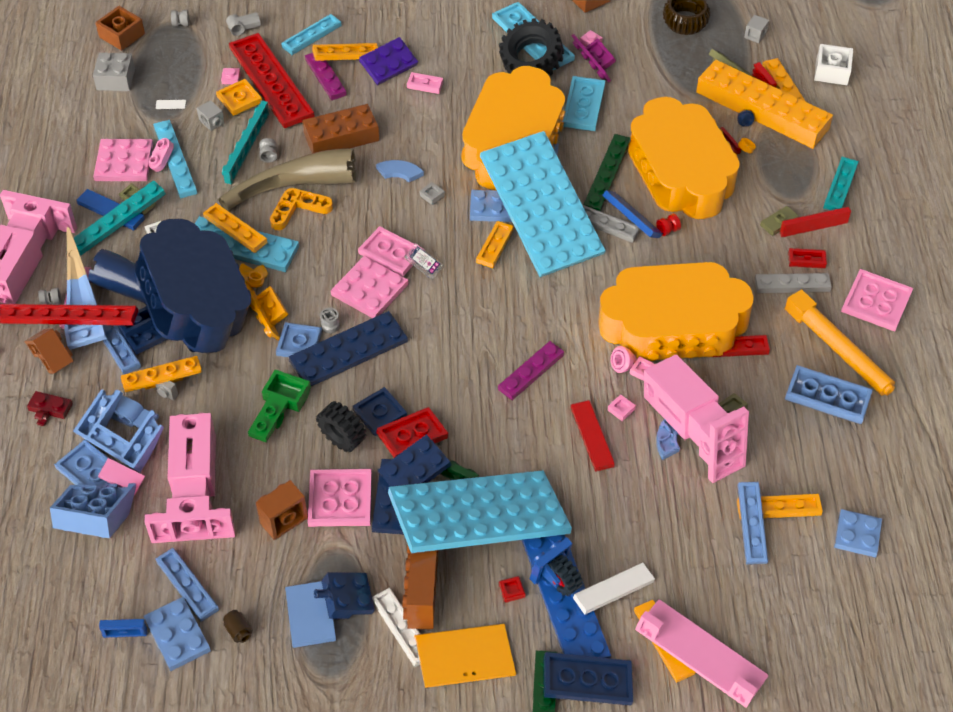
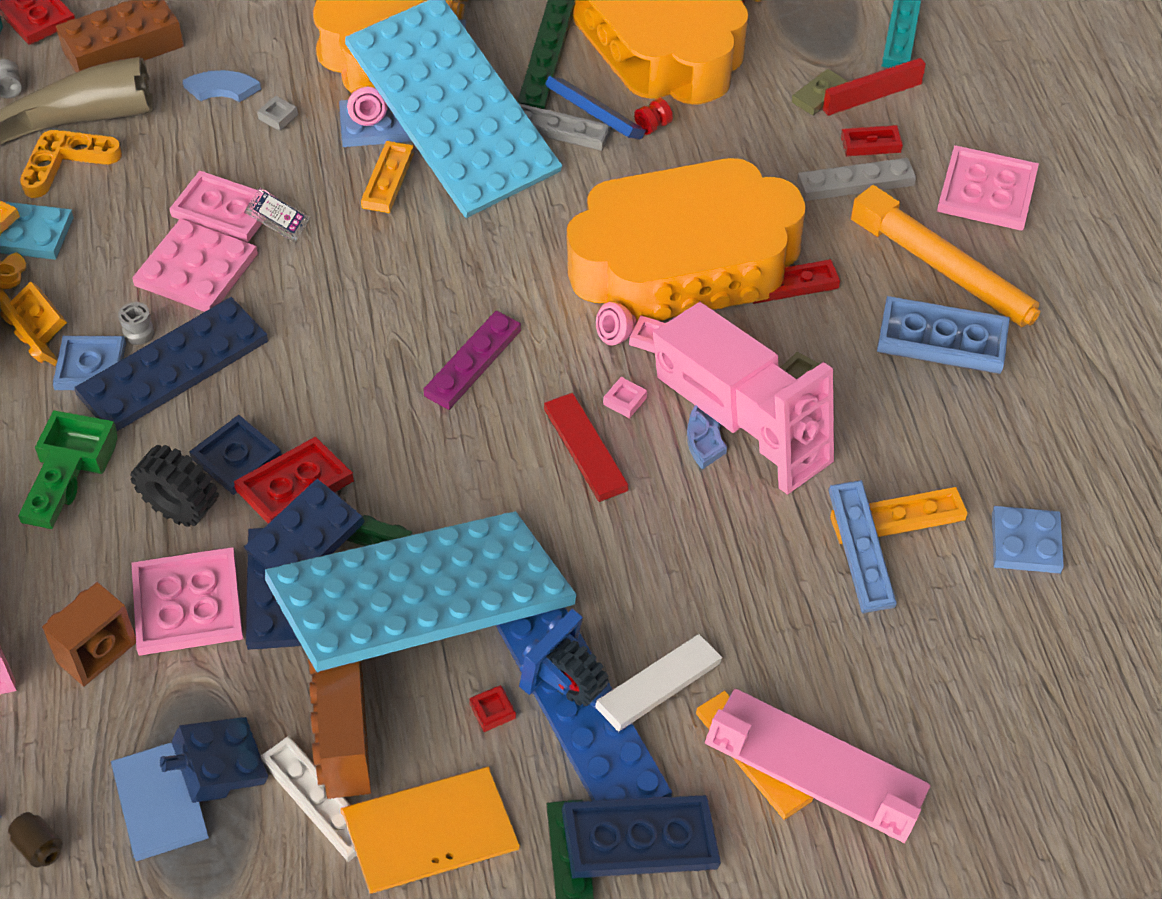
camera: 10 degrees left, 0 degrees up
none -> bright pink brick [348,86,387,126]

